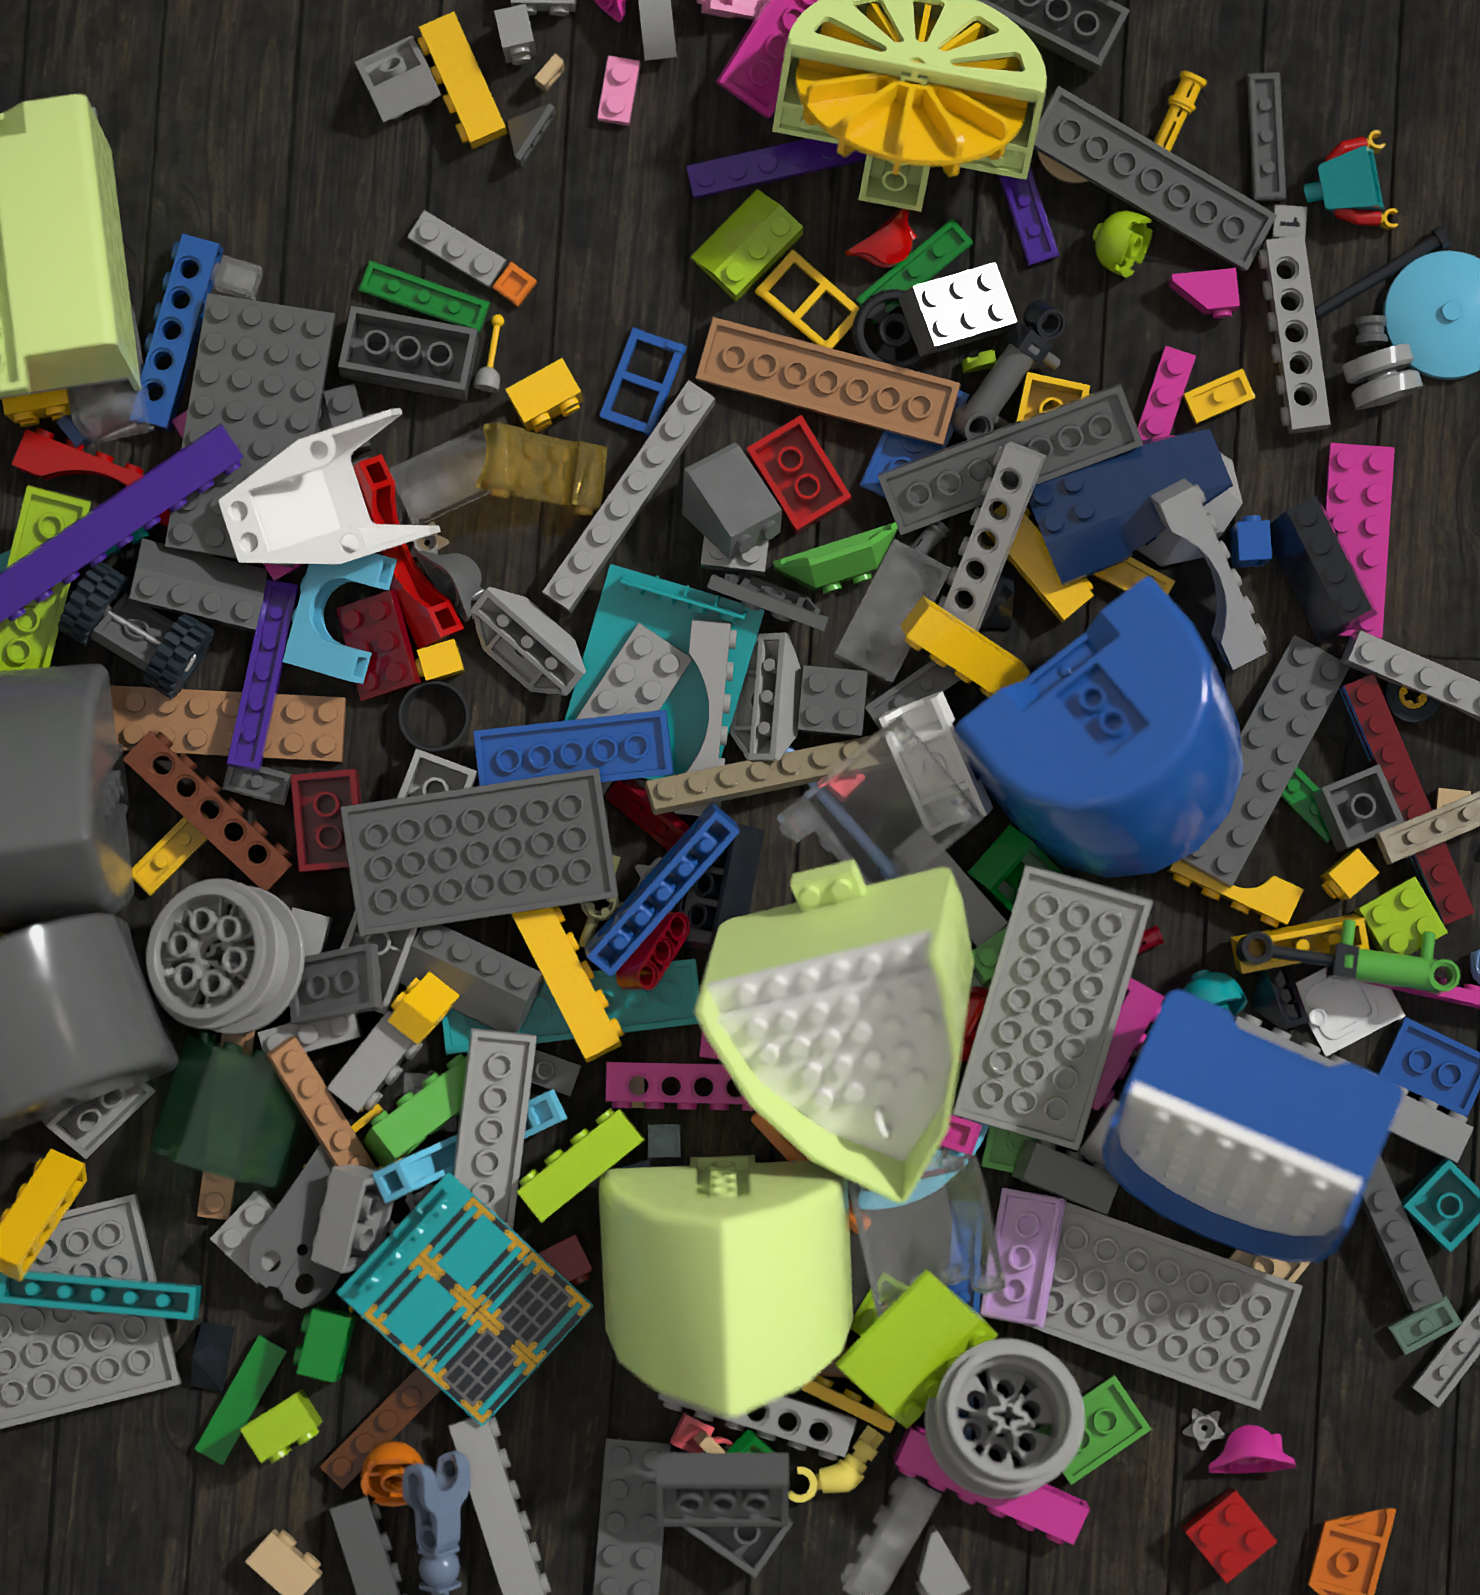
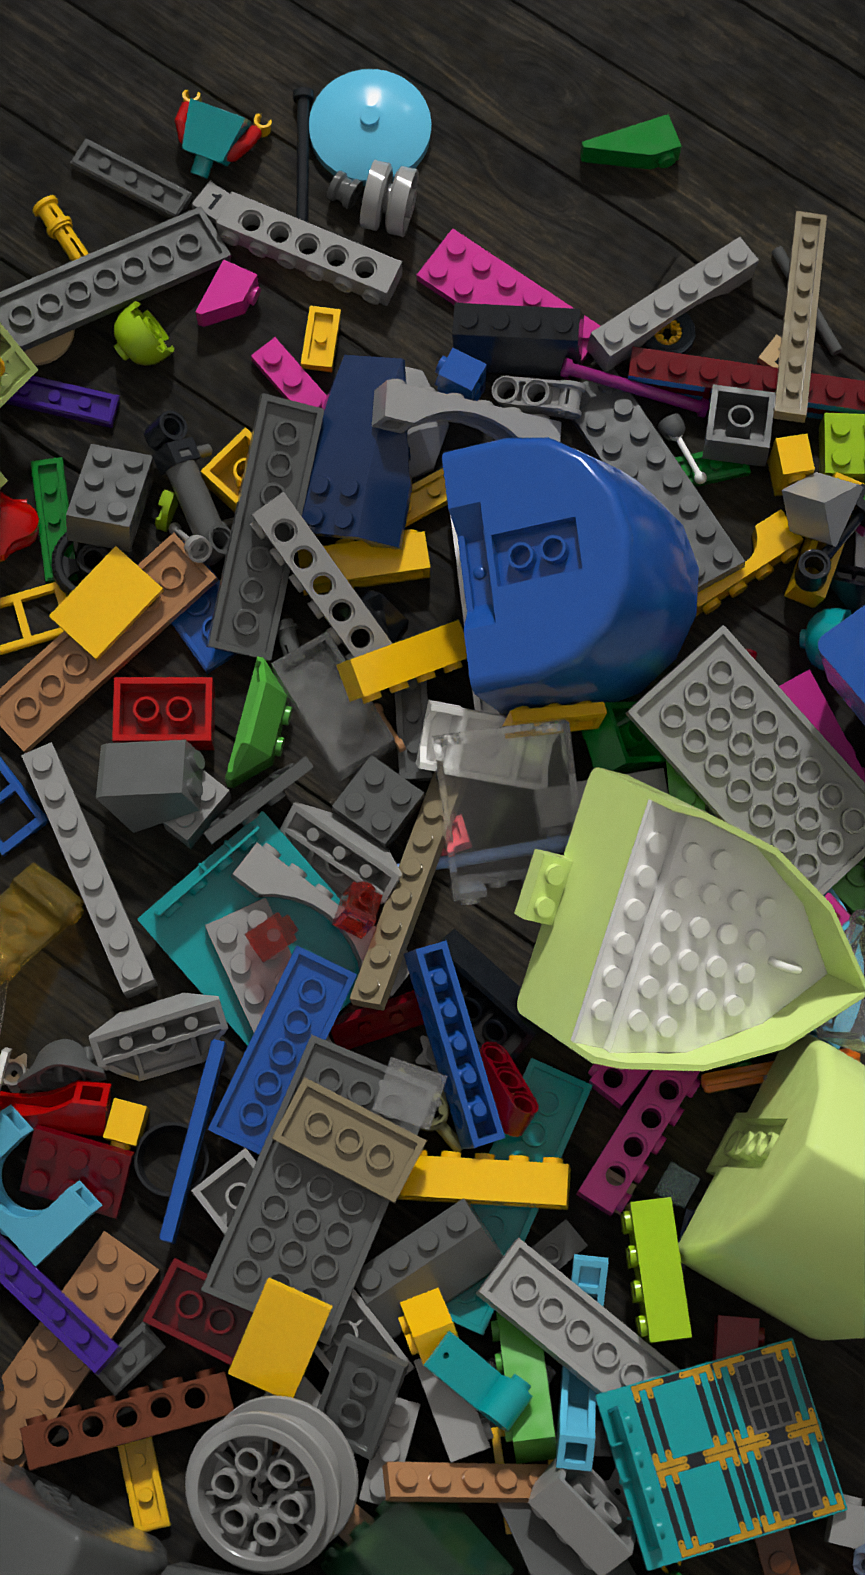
camera: 60 degrees left, 10 degrees down
none -> yellow tile [49,546,164,661]
none -> blue tile [159,1039,227,1245]
none -> light grey hinge [168,522,212,563]
none -> yellow tile [228,1278,333,1398]
none -> clear red brick [244,912,299,964]
none -> dark tan plate [272,1077,427,1204]
none -> clear red brick [332,881,383,939]
none -> medium nougat hinge [371,703,406,753]
none -> clear piece [372,1057,448,1130]
none -> teal door [423,1331,533,1432]
none -> light grey piece [492,376,586,420]
none -> yellow plate [502,701,607,738]
none -> magenta bar [560,358,709,418]
none -> hinge [658,414,707,484]
none -> light grey slope [782,472,863,547]

